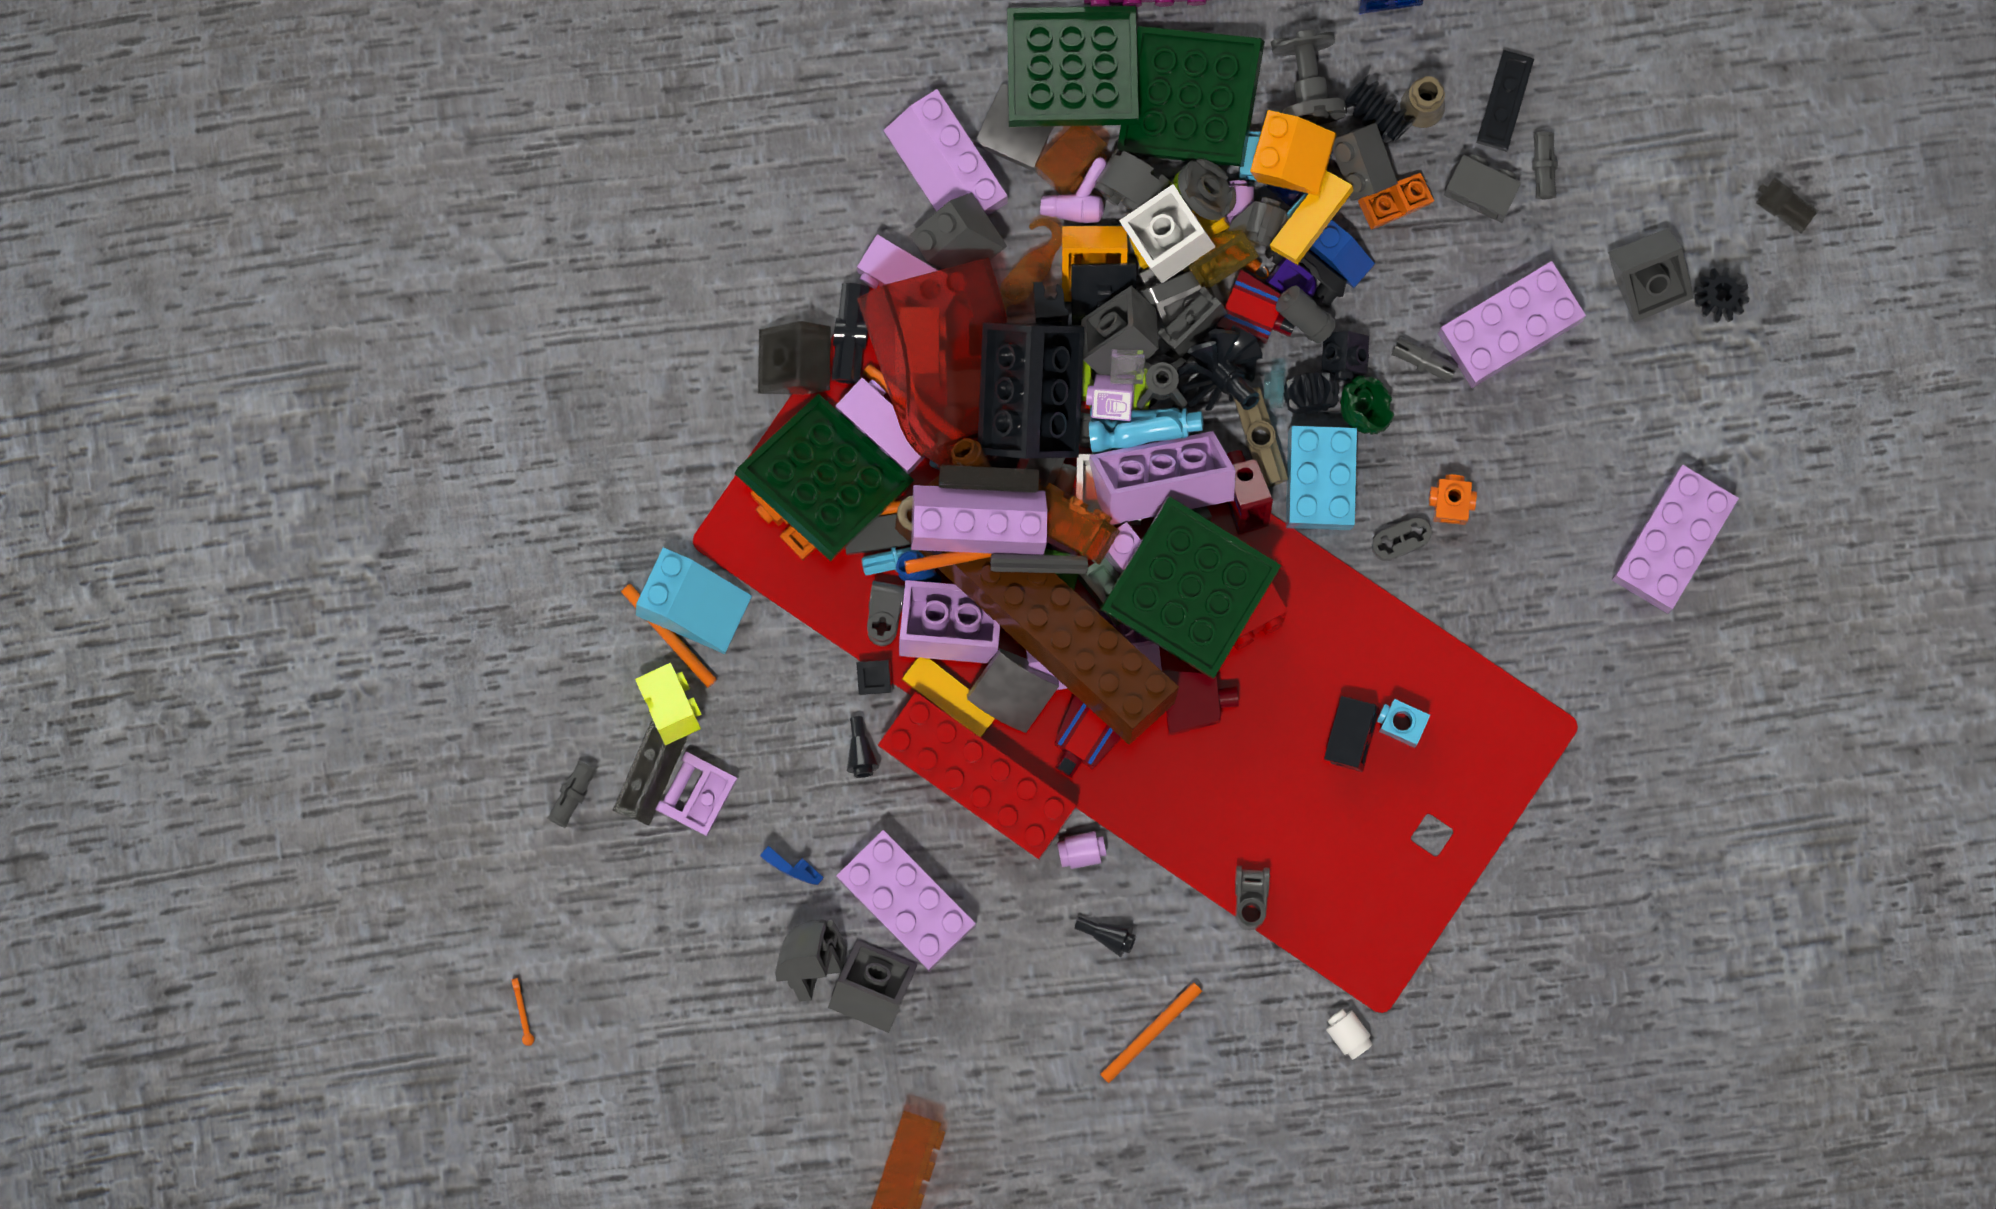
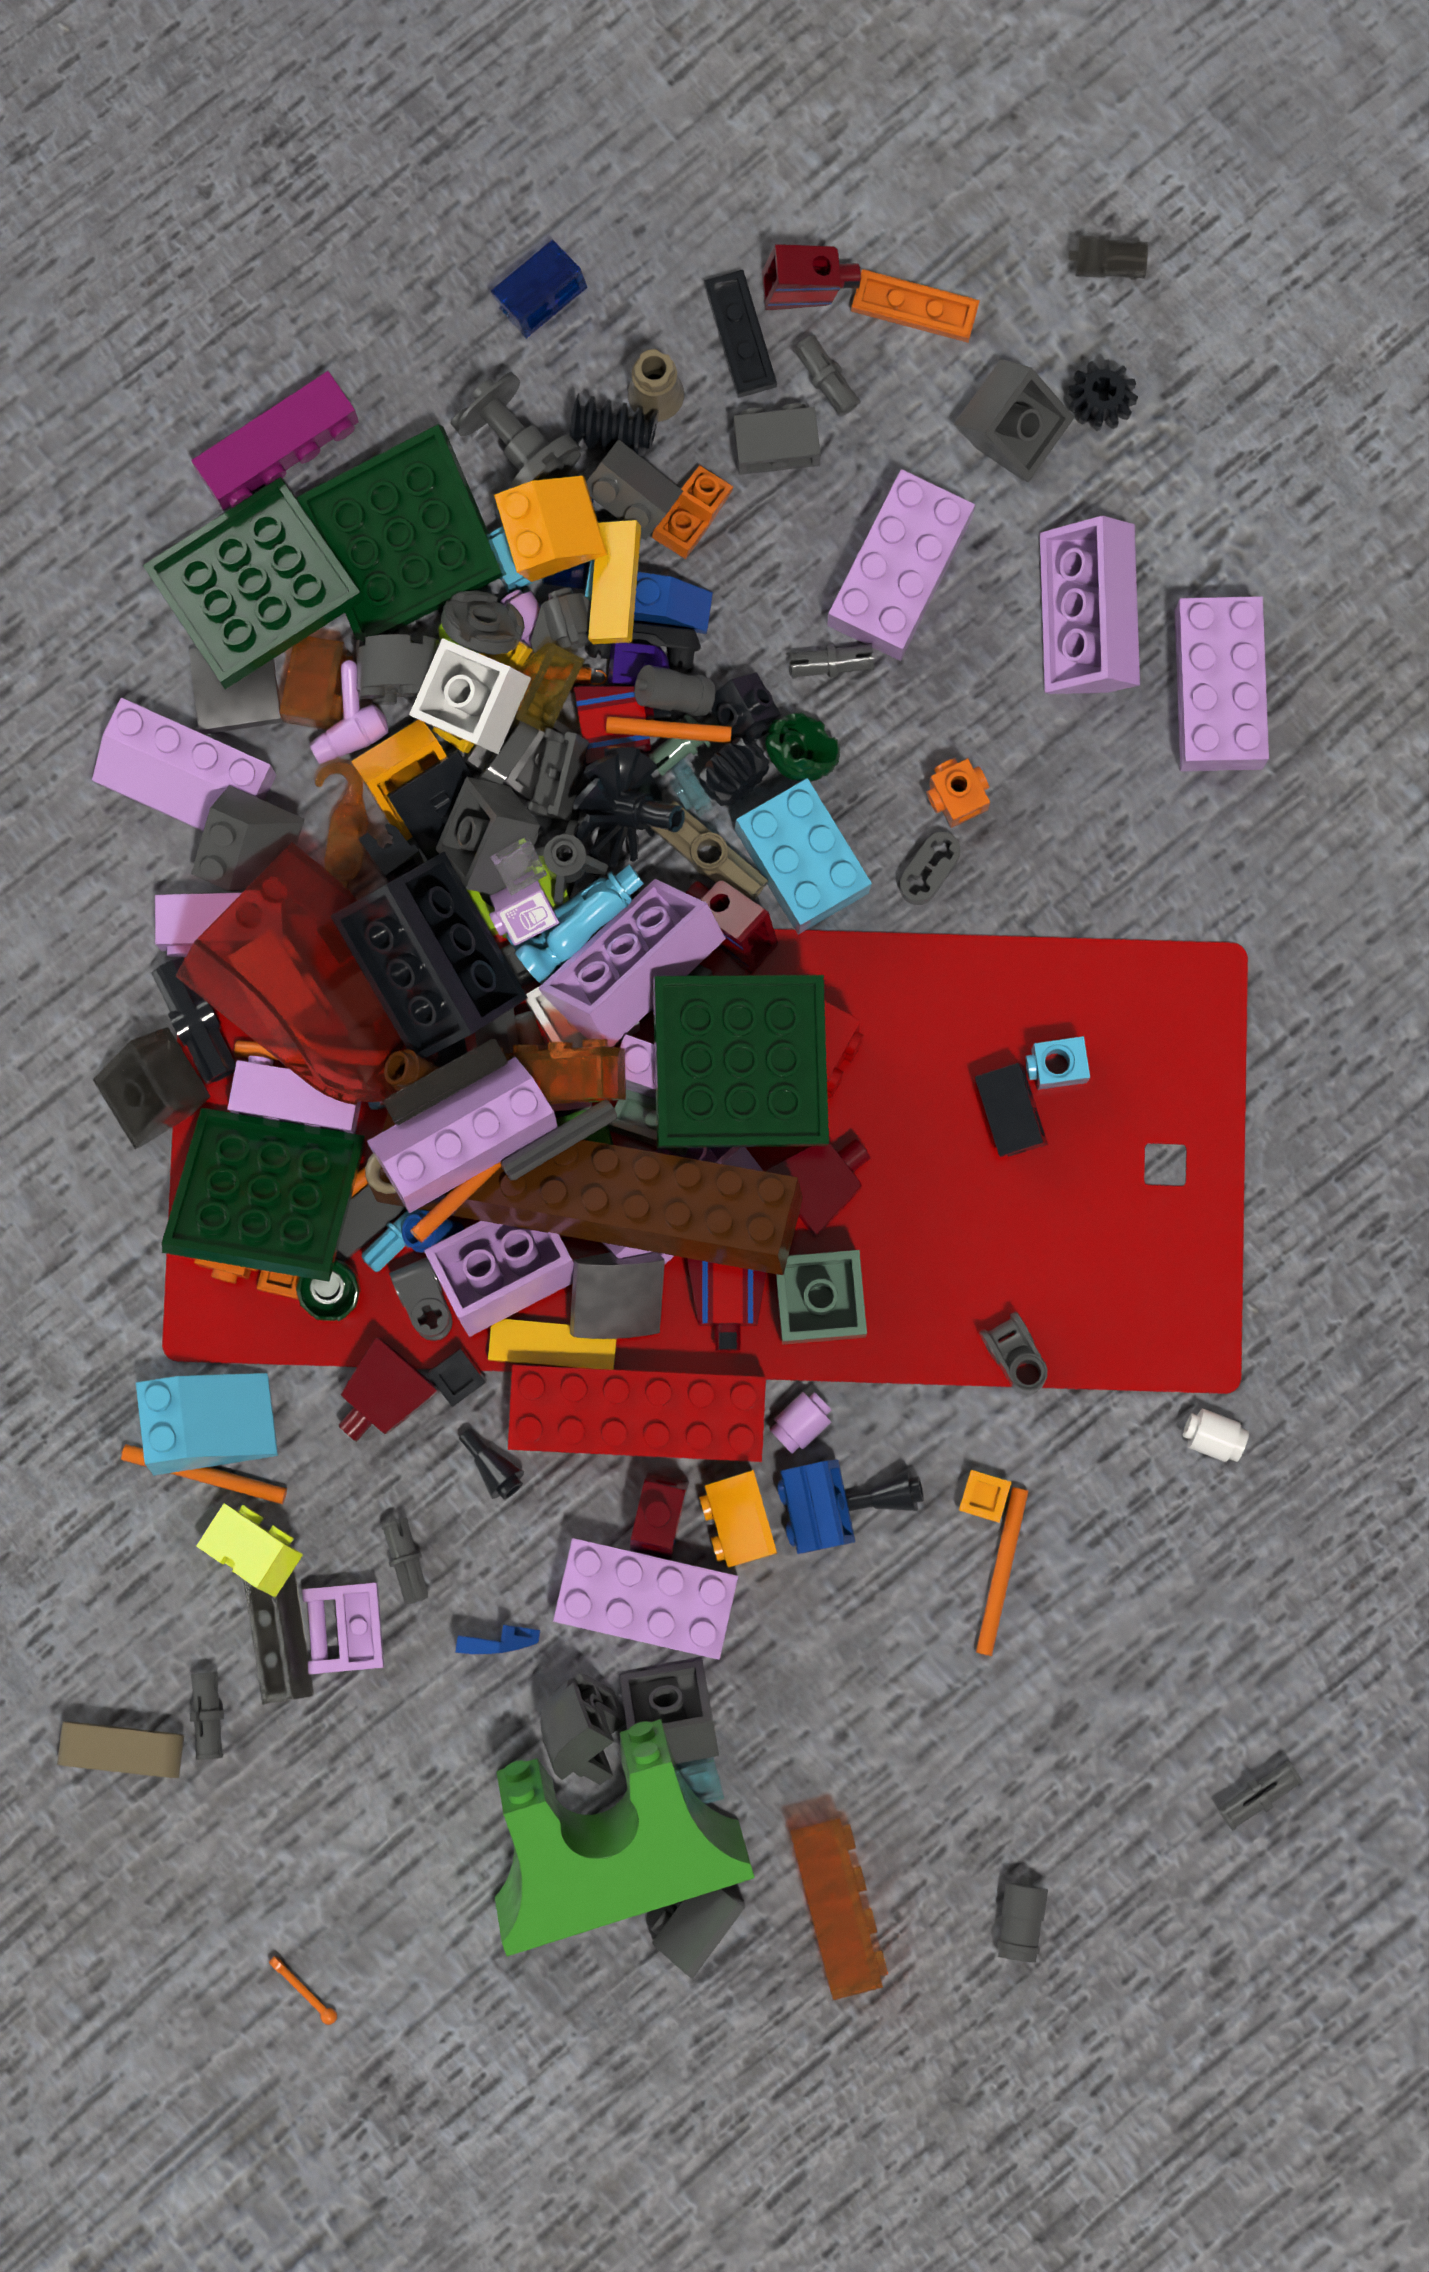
camera: 30 degrees left, 0 degrees up
none -> dark tan beam [57,1721,184,1778]
none -> dark green hair [296,1259,361,1321]
none -> dark red torso [338,1337,440,1442]
none -> dark grey axle [381,1518,428,1604]
none -> bright green piece [495,1719,755,1956]
none -> orange bar [606,716,732,743]
none -> dark red torso [630,1472,689,1560]
none -> sand green pin [646,714,712,776]
none -> dark grey slope [651,1887,745,1979]
none -> clear light blue plate [676,1757,724,1804]
none -> light orange slope [699,1470,777,1568]
none -> dark red torso [762,244,861,310]
none -> sand green brick [776,1250,867,1345]
none -> blue brick [778,1459,855,1554]
none -> orange tile [851,269,980,343]
none -> light orange plate [958,1470,1011,1523]
none -> lavender slope [1040,516,1140,694]

